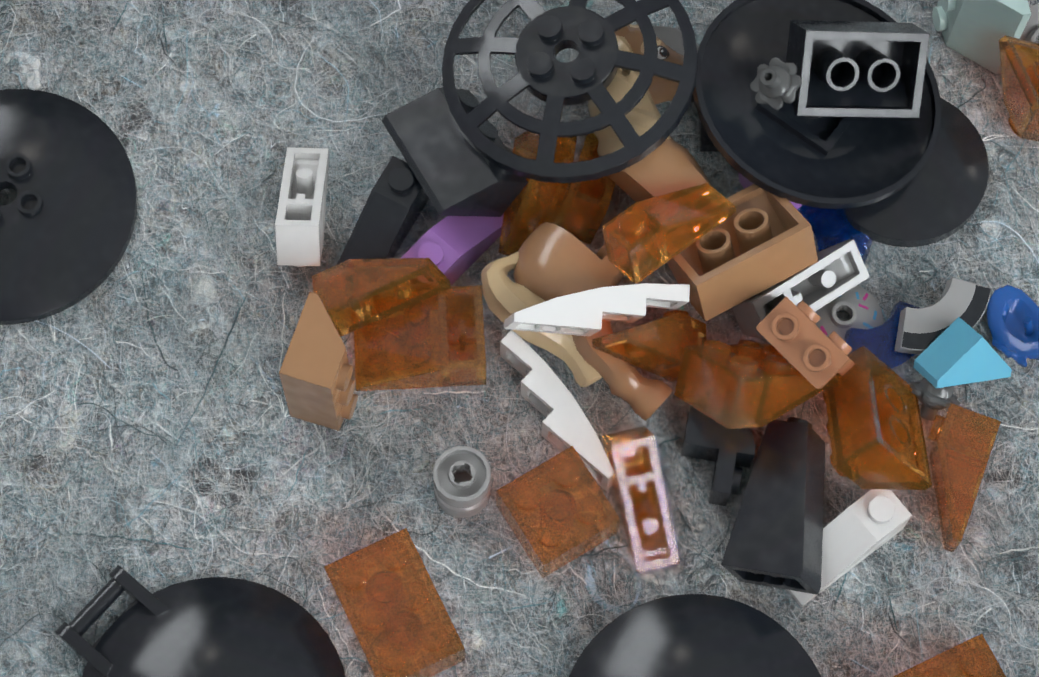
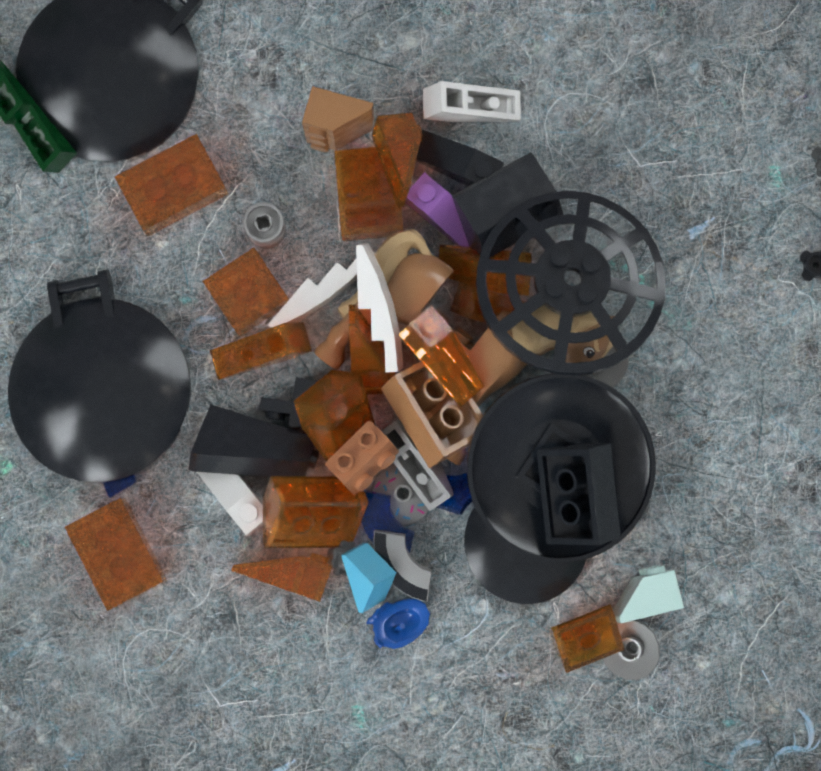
camera: 90 degrees right, 15 degrees up
dark grey plant [750,57,802,110] -> none

